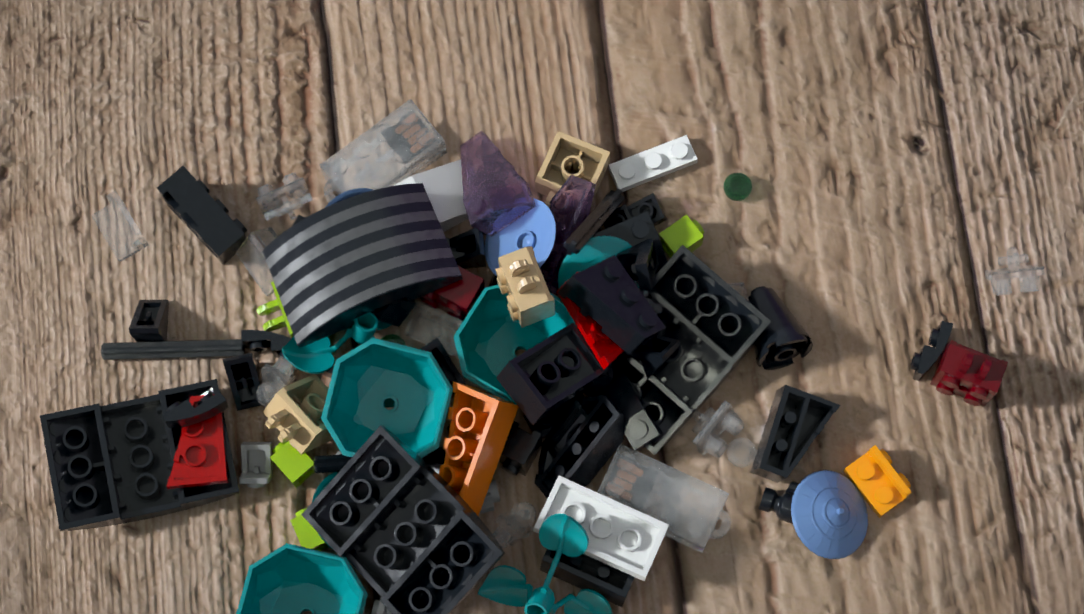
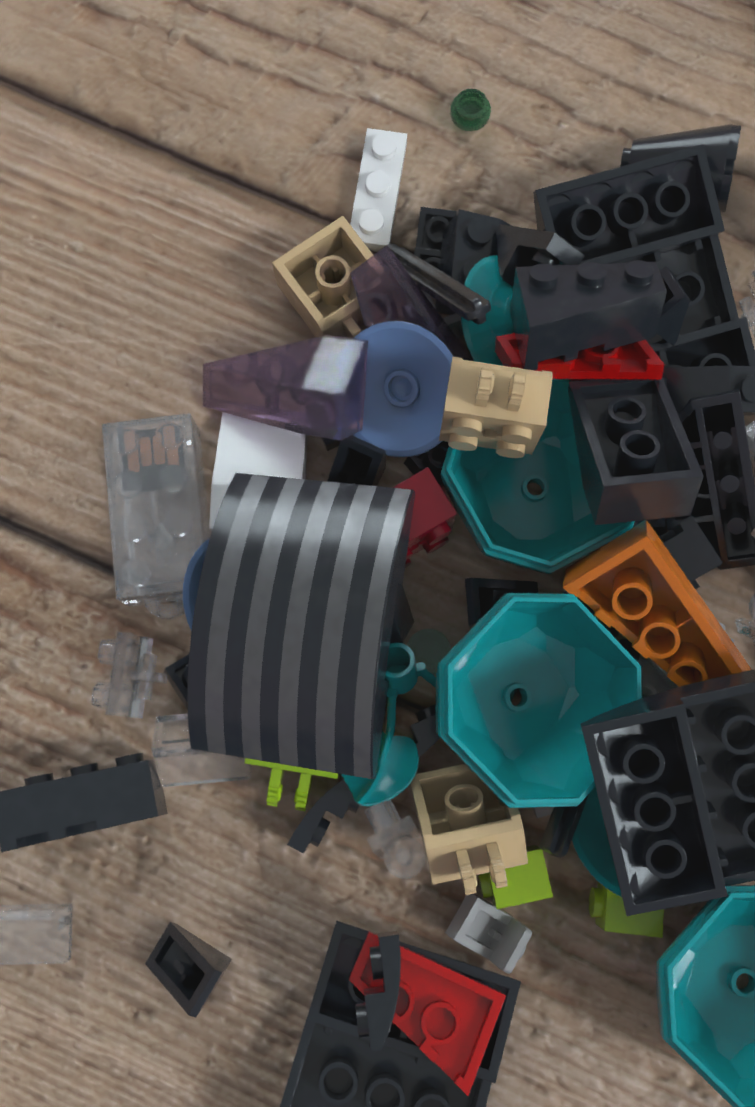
camera: 60 degrees left, 5 degrees up
black axle [101,339,245,360] -> none
black slope [223,353,266,411] -> none
clear panel [404,301,463,357] -> none
lime brick [659,214,704,258] -> none

